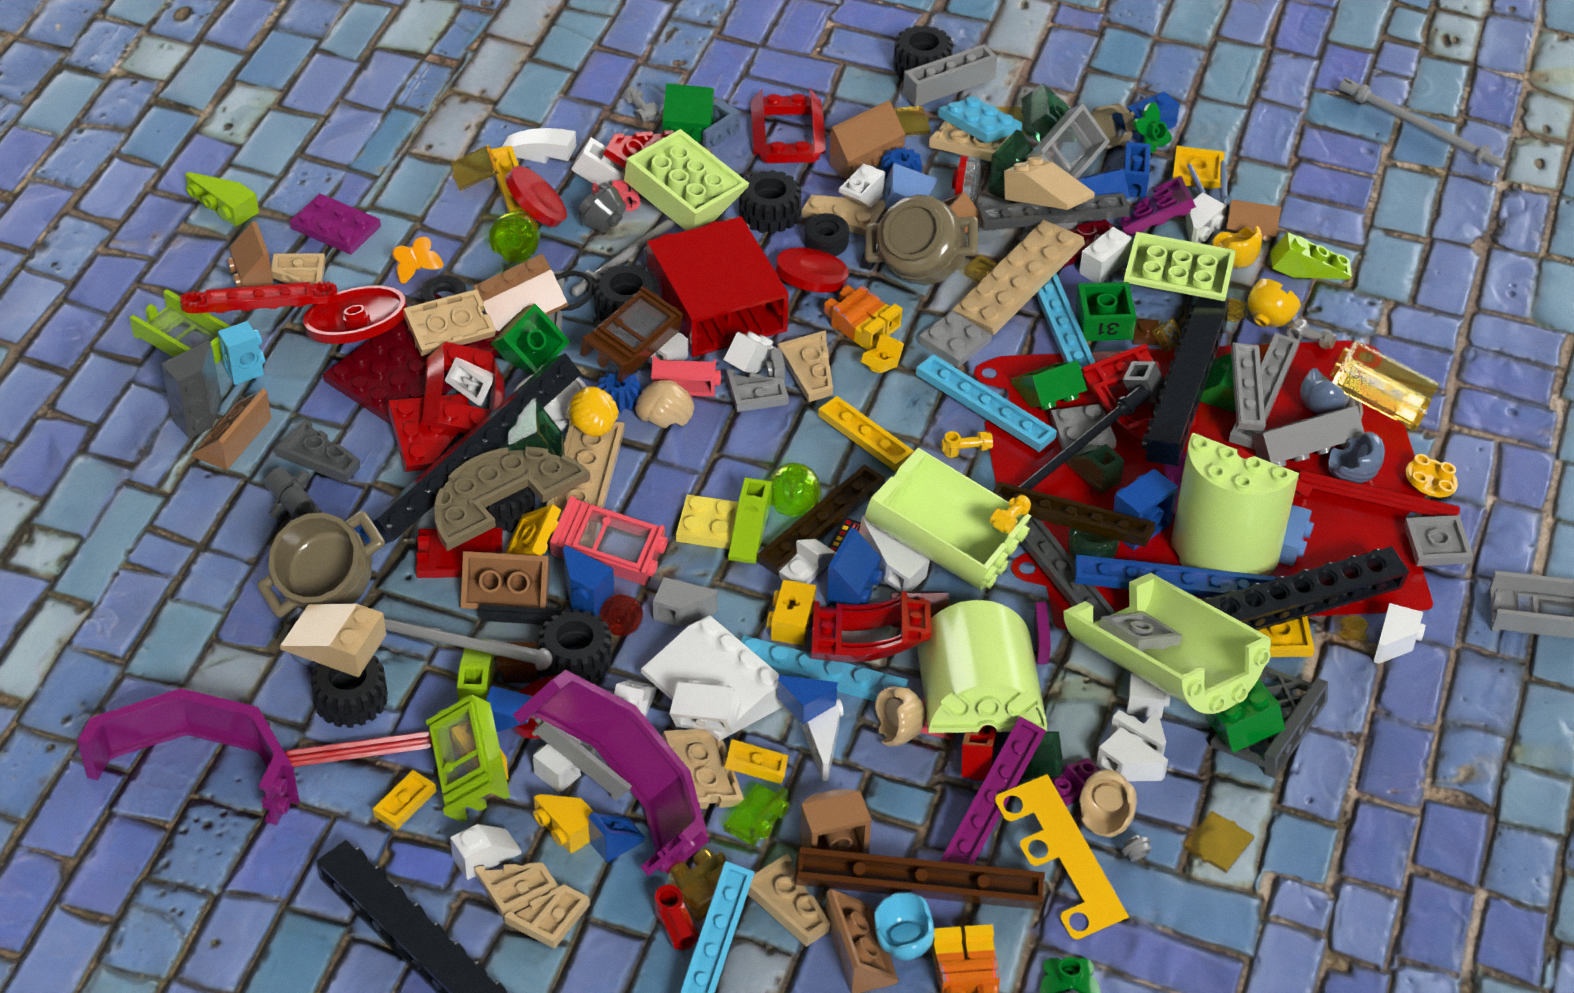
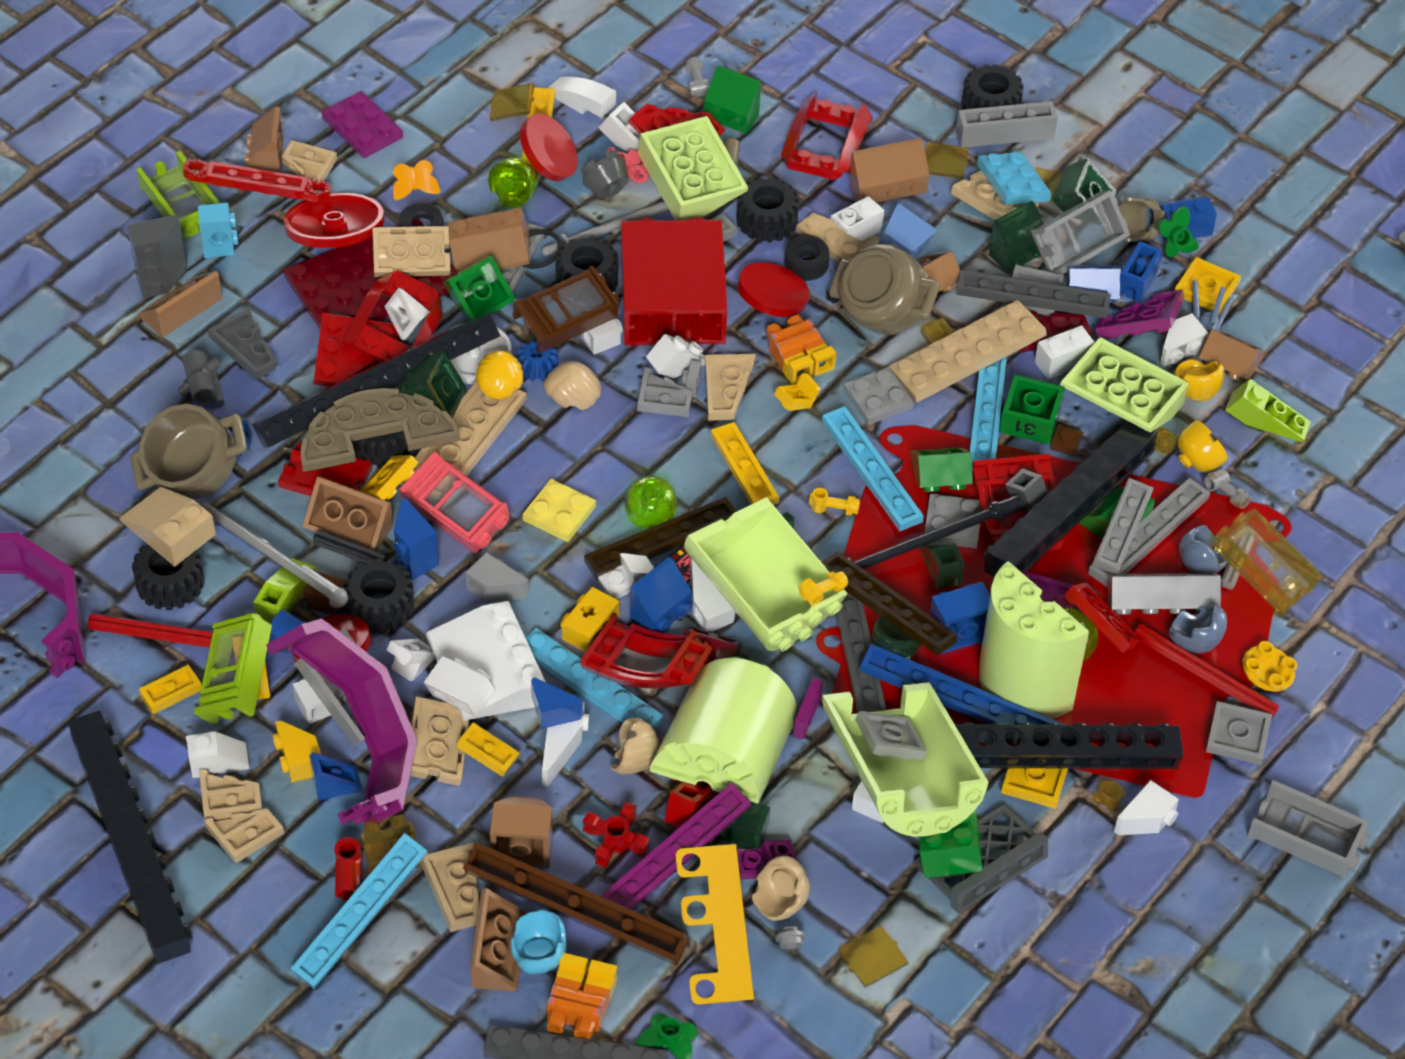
camera: 20 degrees right, 5 degrees up
lime slope [185,172,259,227] -> none
clear red plate [600,594,643,636] -> none
coral window [651,355,721,396] -> none
sand blue bracket [703,99,740,149] -> none
clear neon green bracket [724,783,789,848] -> none
lime slope [728,477,772,564] -> none
blue gear [881,146,922,179] -> none
clear piece [952,155,981,204] -> none
tan slope [1004,156,1095,210] -> none
white slope [1096,727,1168,782] -> none
white slope [1110,710,1166,755] -> none
clear yellow tile [1152,318,1181,353] -> none
medium blue brick [1279,505,1314,567] -> none
none -> red pin [582,801,650,868]

